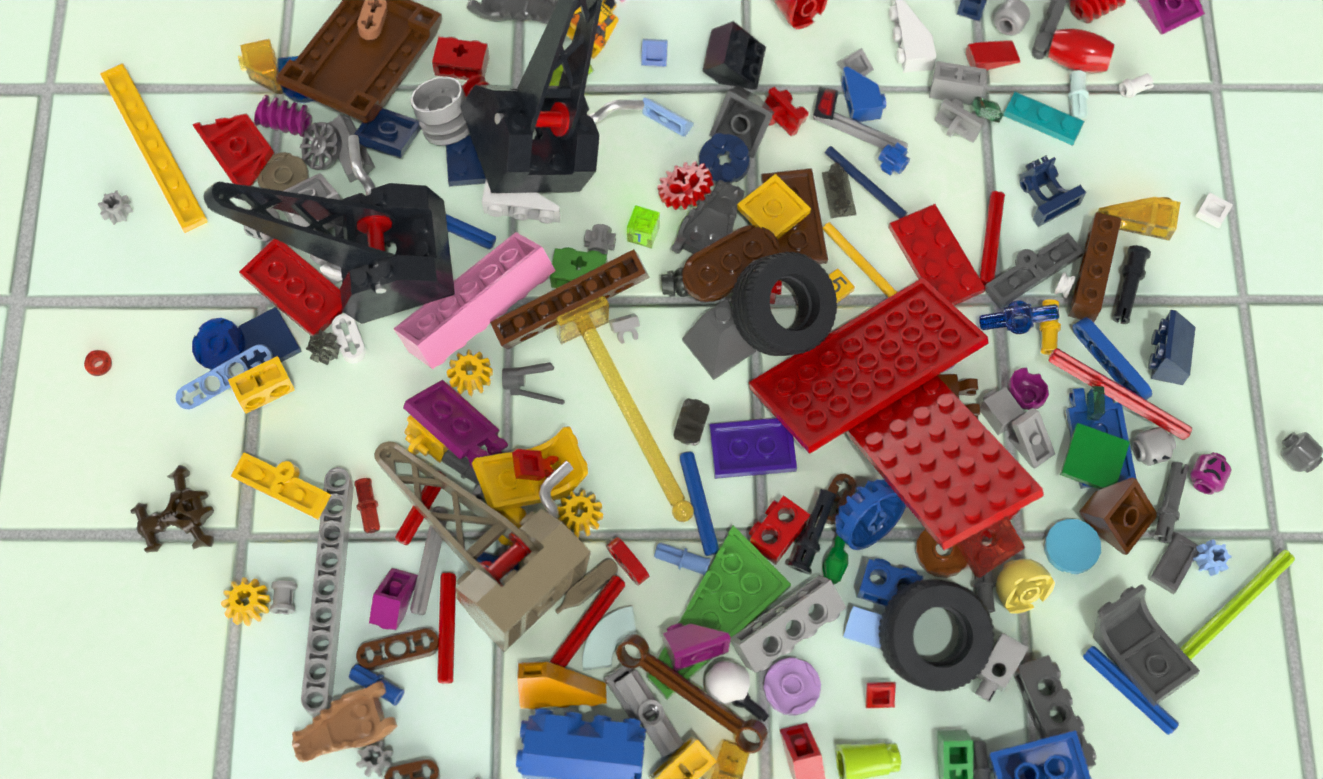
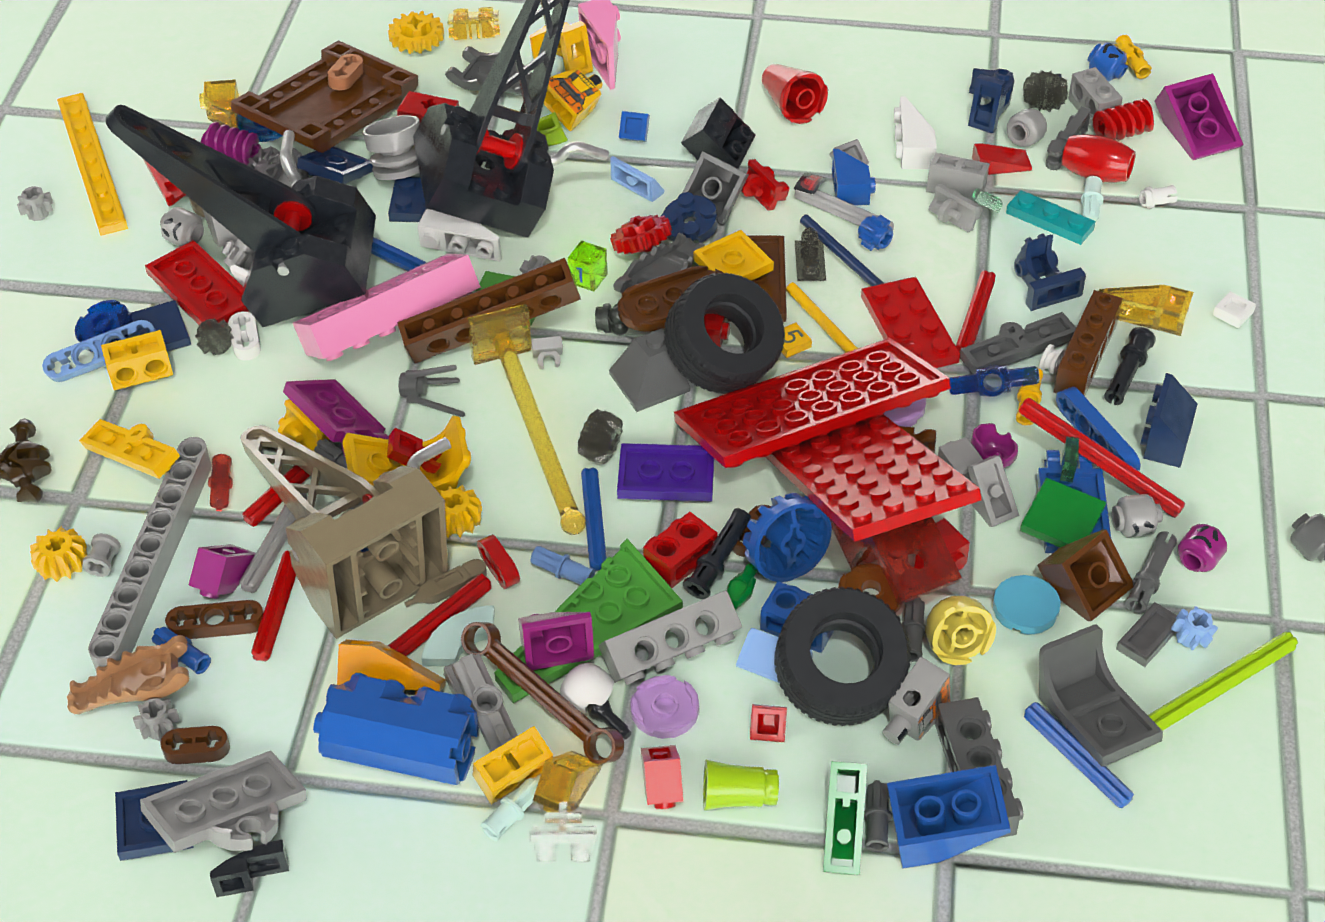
camera: 10 degrees right, 20 degrees down
yellow gear [447,349,493,397] -> none

